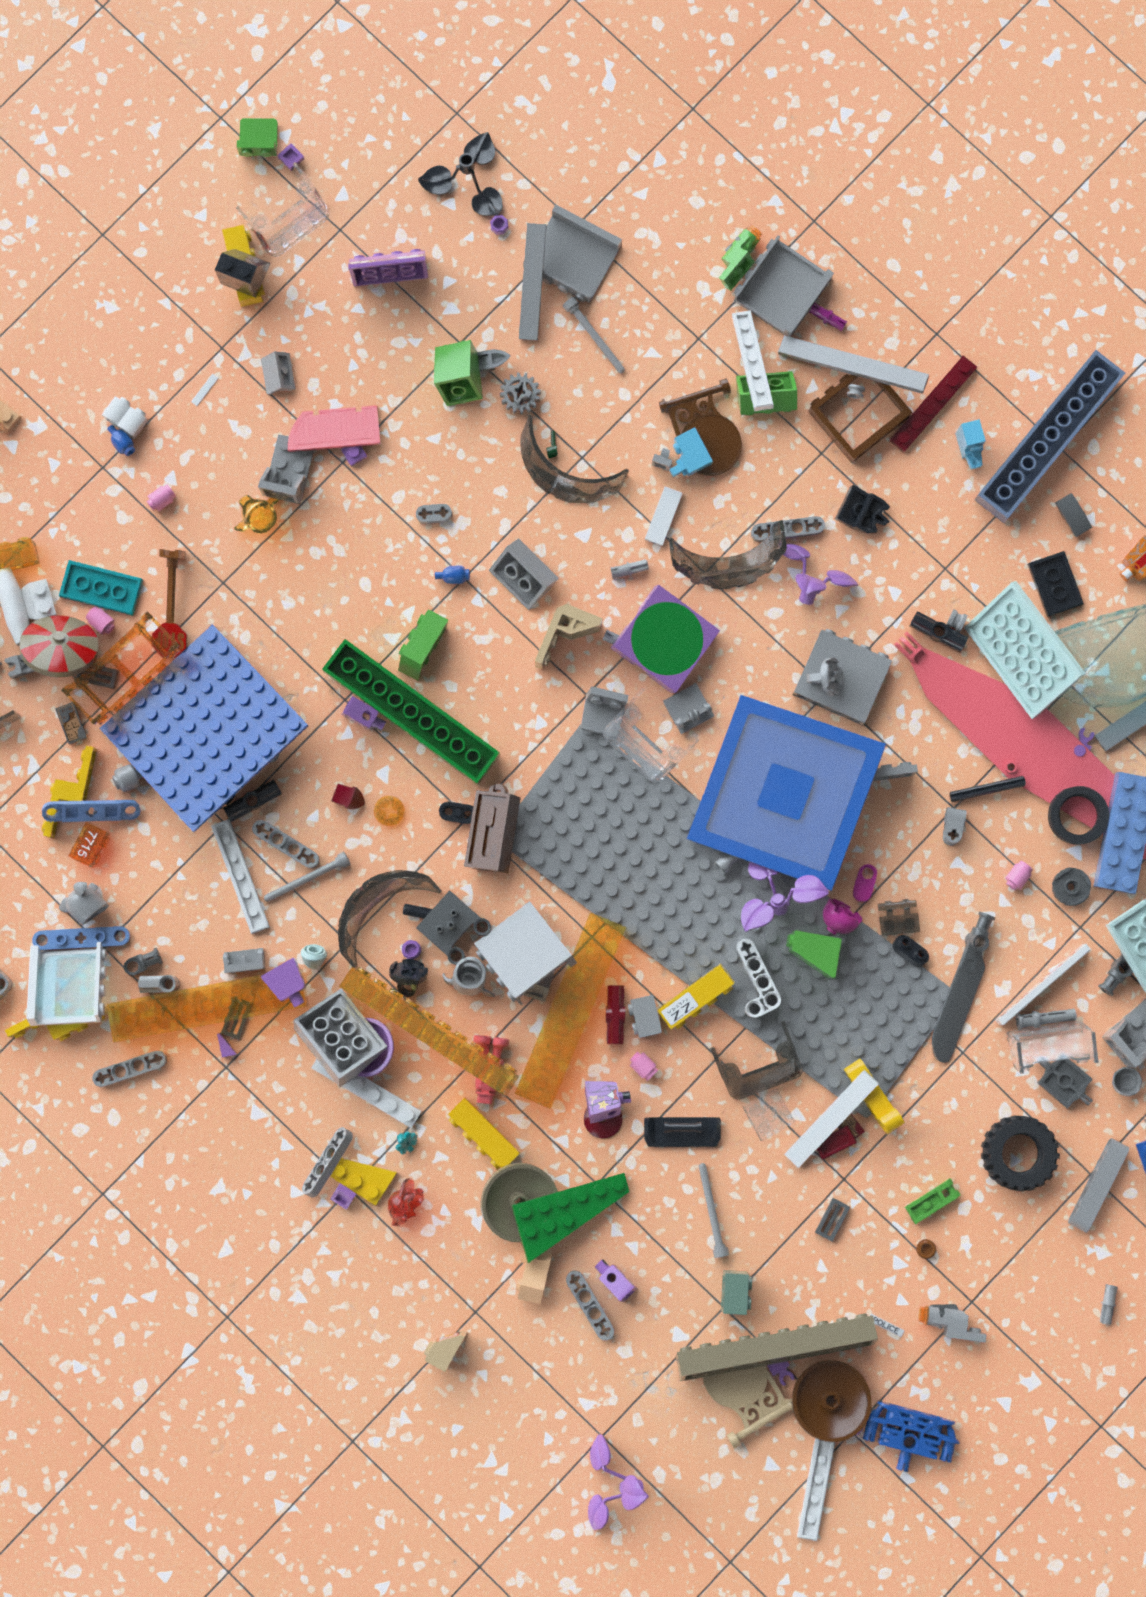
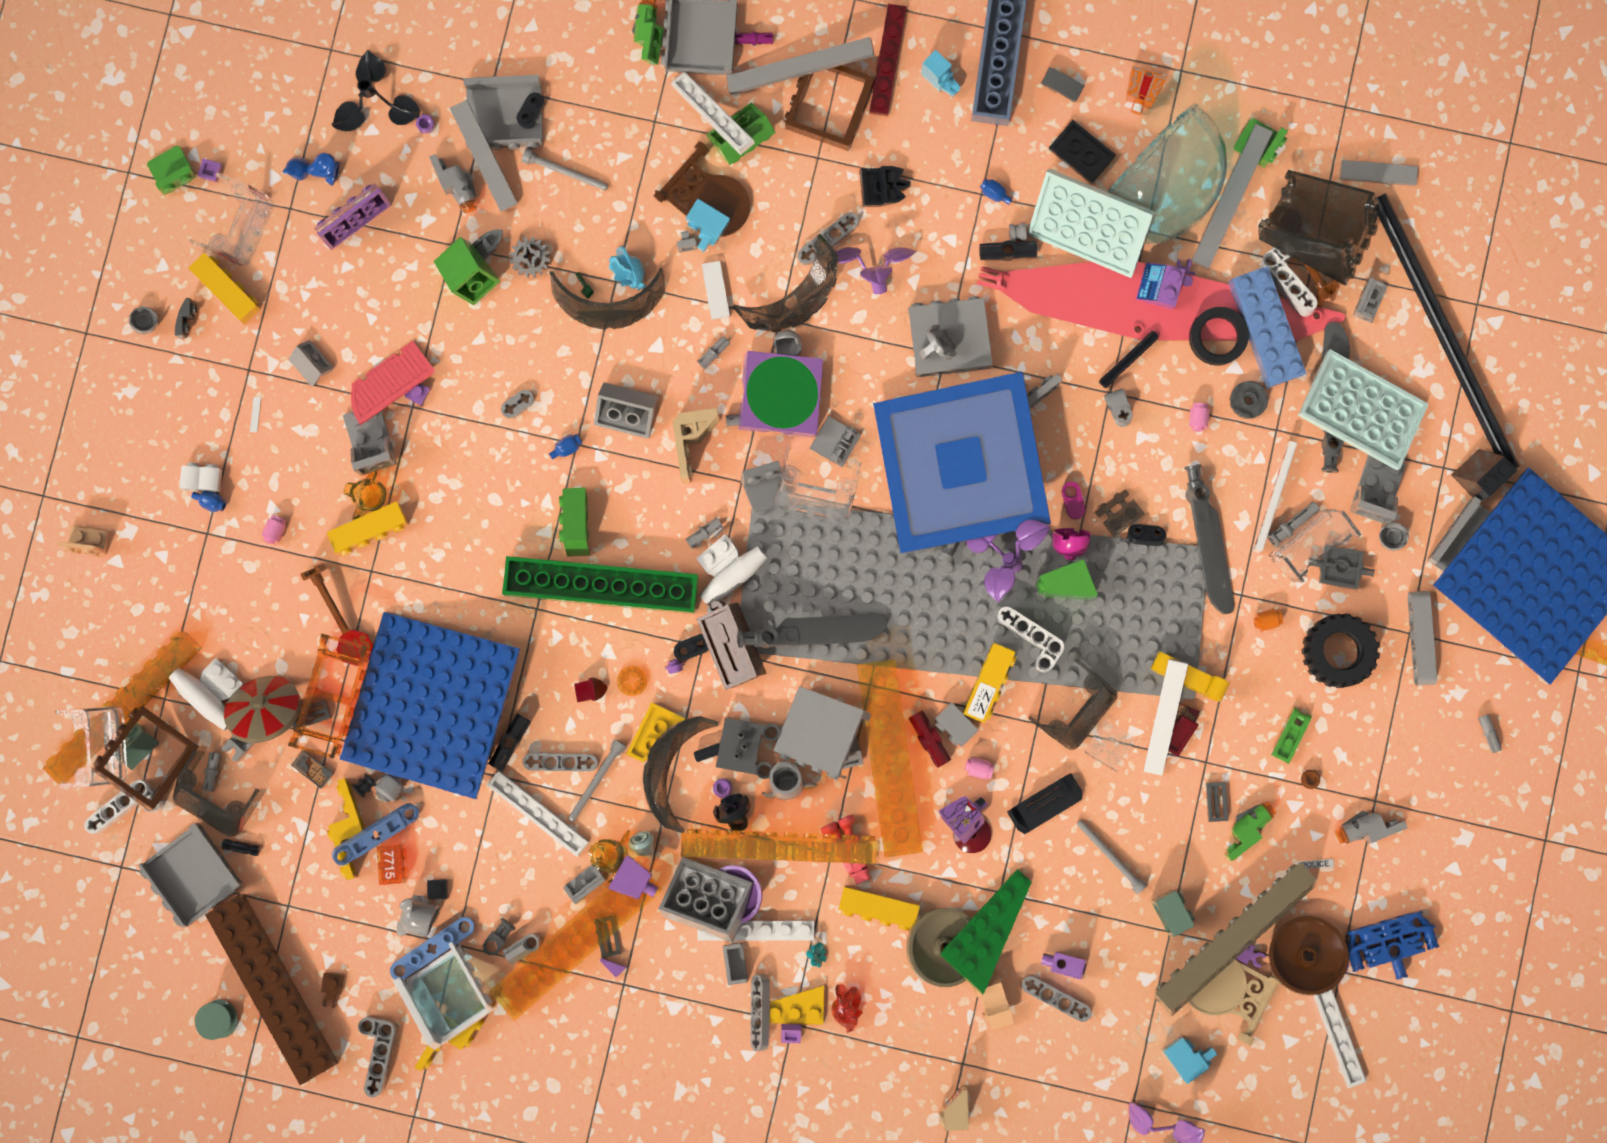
camera: 25 degrees left, 0 degrees up
teal tile [59,560,143,616] -> none
bright pink brick [86,607,115,635] -> none
light grey beam [92,1051,167,1087] -> none
slope [214,249,270,298] -> none
medium lavender torso [341,696,386,732] -> none
light grey bush [847,384,865,399] -> none
none -> light grey hair [129,306,158,335]
none -> dark grey slope [175,297,197,339]
none -> blue animal [282,152,340,186]
none -> yellow brick [326,501,409,556]
none -> black bush [351,772,377,798]
none -> black plate [427,879,448,900]
none -> light grey plate [429,154,478,213]
none -> black plate [517,92,545,129]
none -> clear yellow piece [588,830,630,883]
none -> medium azure hair [609,246,647,290]
none -> yellow wing [626,702,686,763]
none -> medium lavender plate [665,659,684,674]
none -> light grey pin [685,517,723,549]
none -> white plate [696,534,768,605]
none -> light grey panel [722,942,748,986]
none -> dark grey piece [737,614,887,648]
none -> light grey hair [773,330,802,356]
none -> blue plant [979,178,1012,205]
none -> slope [1136,263,1186,310]
none -> medium azure hinge [1162,1036,1217,1084]
none -> bright green plate [1225,801,1277,861]
none -> orange brick [1253,609,1284,632]

